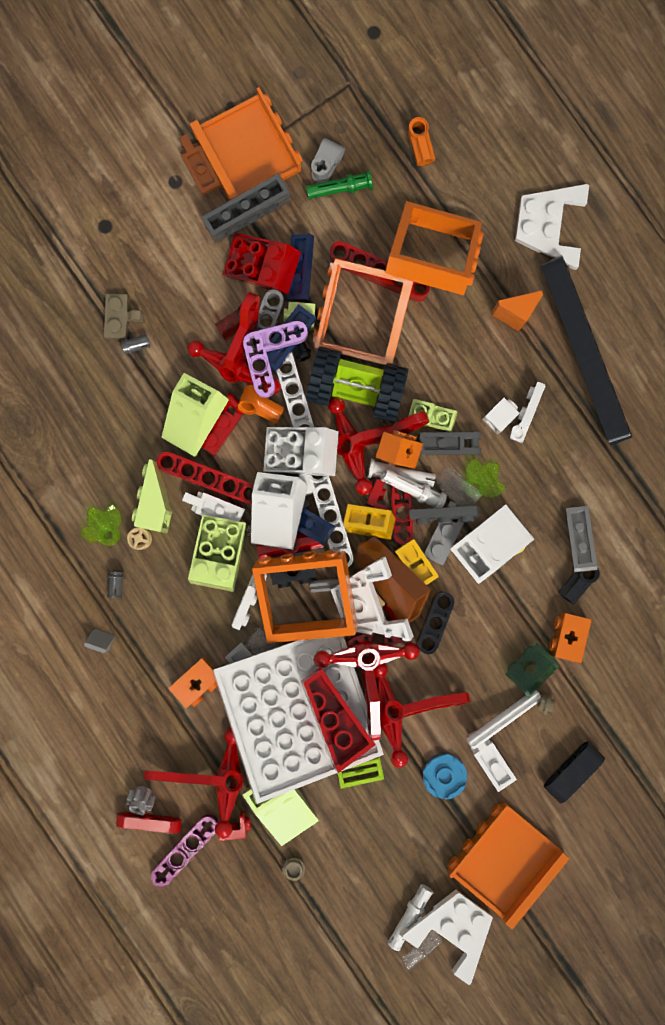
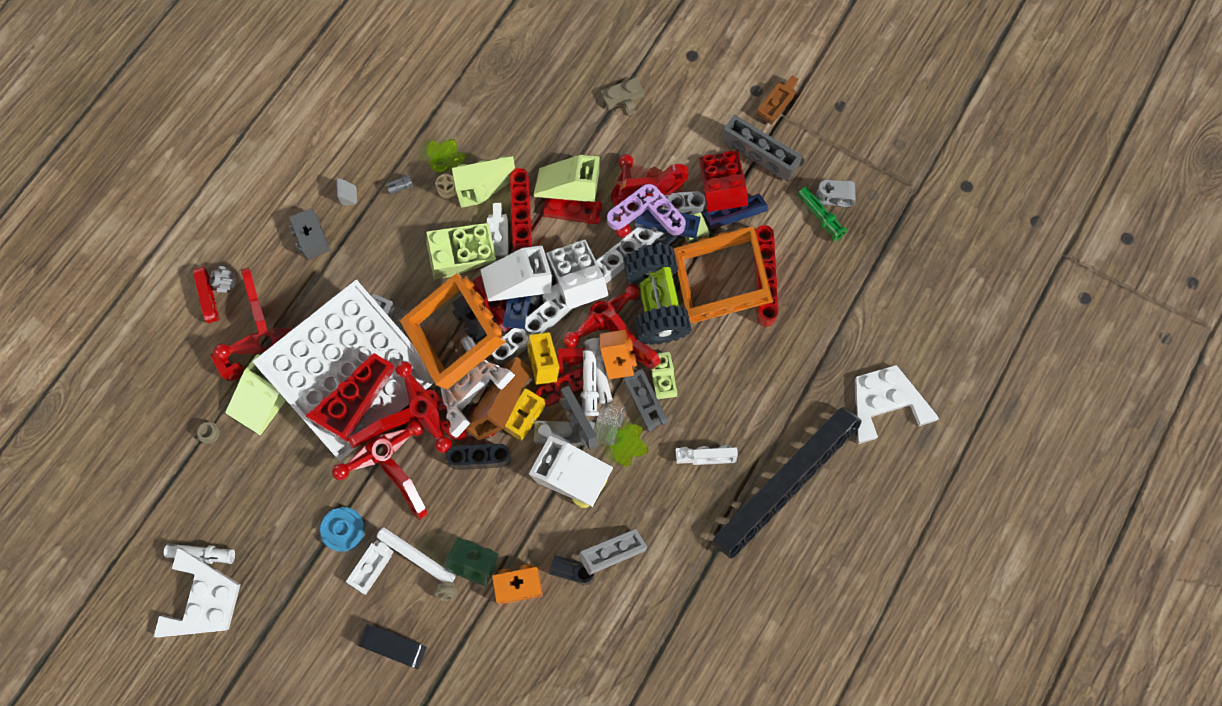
camera: 70 degrees right, 15 degrees down
dark grey pin [121,334,150,355] -> none
magenta beam [151,814,218,887] -> none
orange brick [168,656,217,708] -> none
orange panel [190,87,303,201] -> none
white hinge [231,574,267,630] -> none
orange piece [238,385,284,424] -> none
lime tile [338,756,384,789] -> none
orange window [385,201,484,296] -> none
clear axle [401,931,442,970] -> none
orange piece [407,117,435,166] -> none
orange panel [447,801,570,930] -> none
white brick [482,398,519,435] -> none
orange slope [491,291,543,332] -> none
none -> dark grey brick [289,208,331,259]

